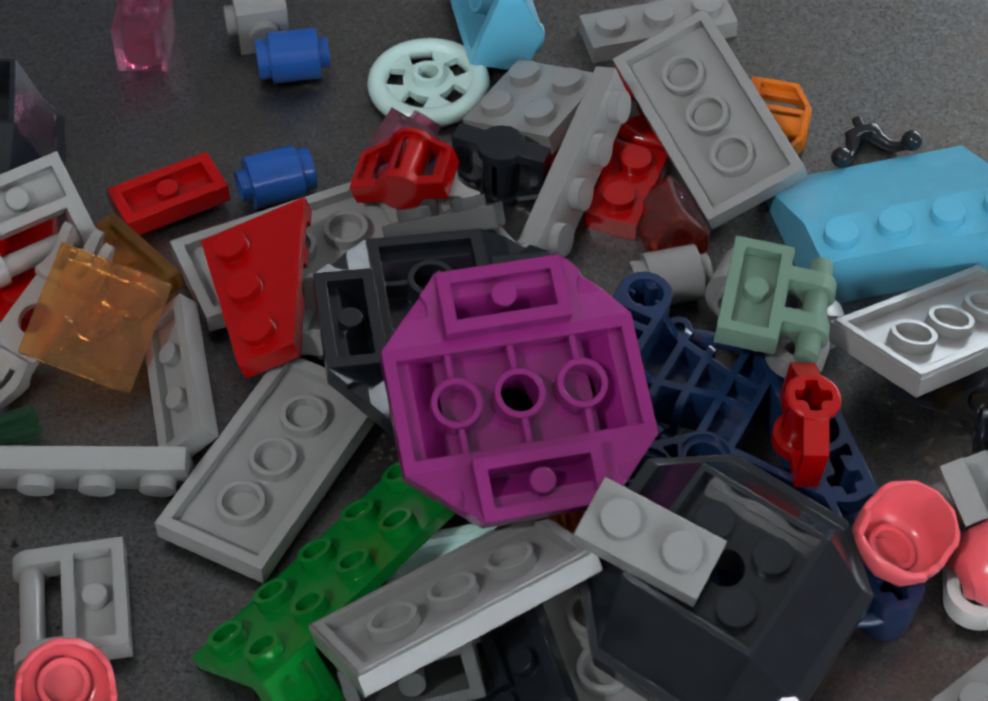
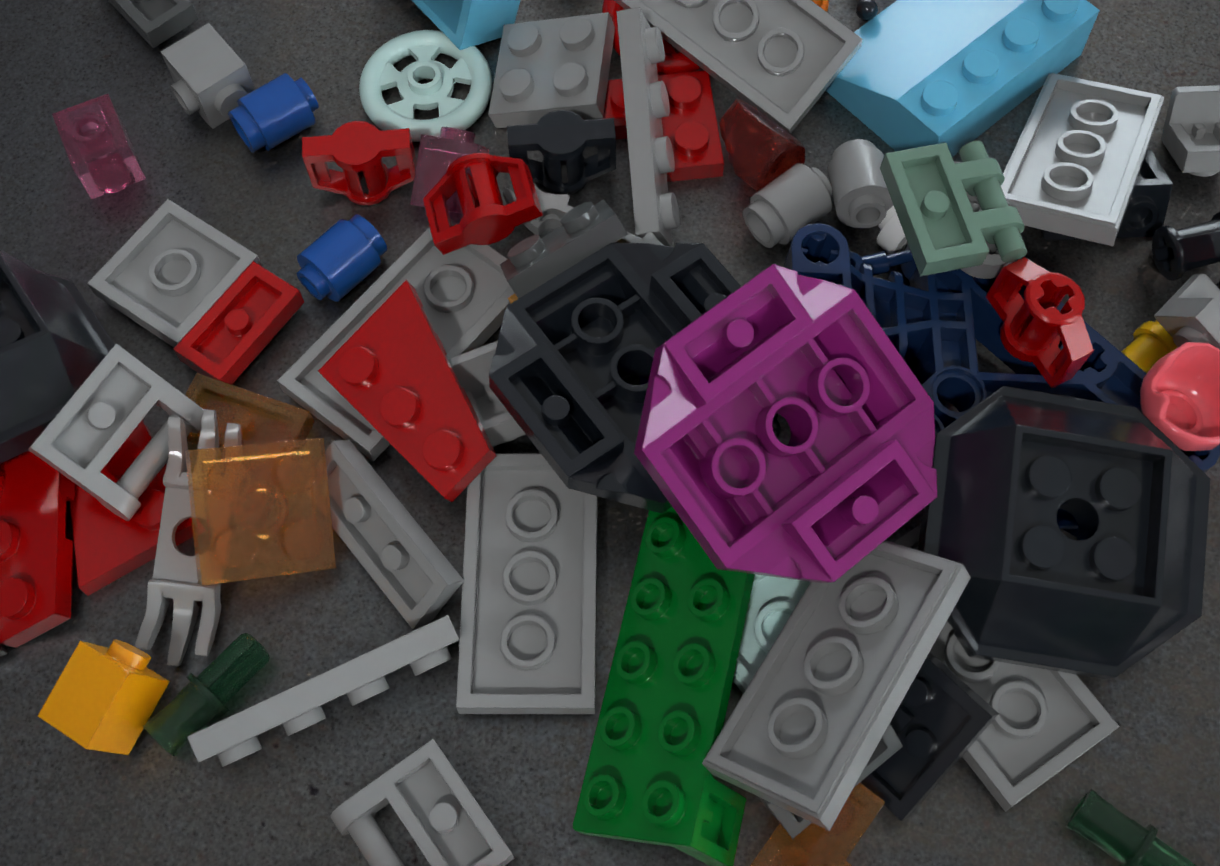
camera: 25 degrees left, 15 degrees up
light grey plate [571,477,727,607] -> none
none -> light grey plate [87,199,263,347]
none -> red piece [302,121,417,206]

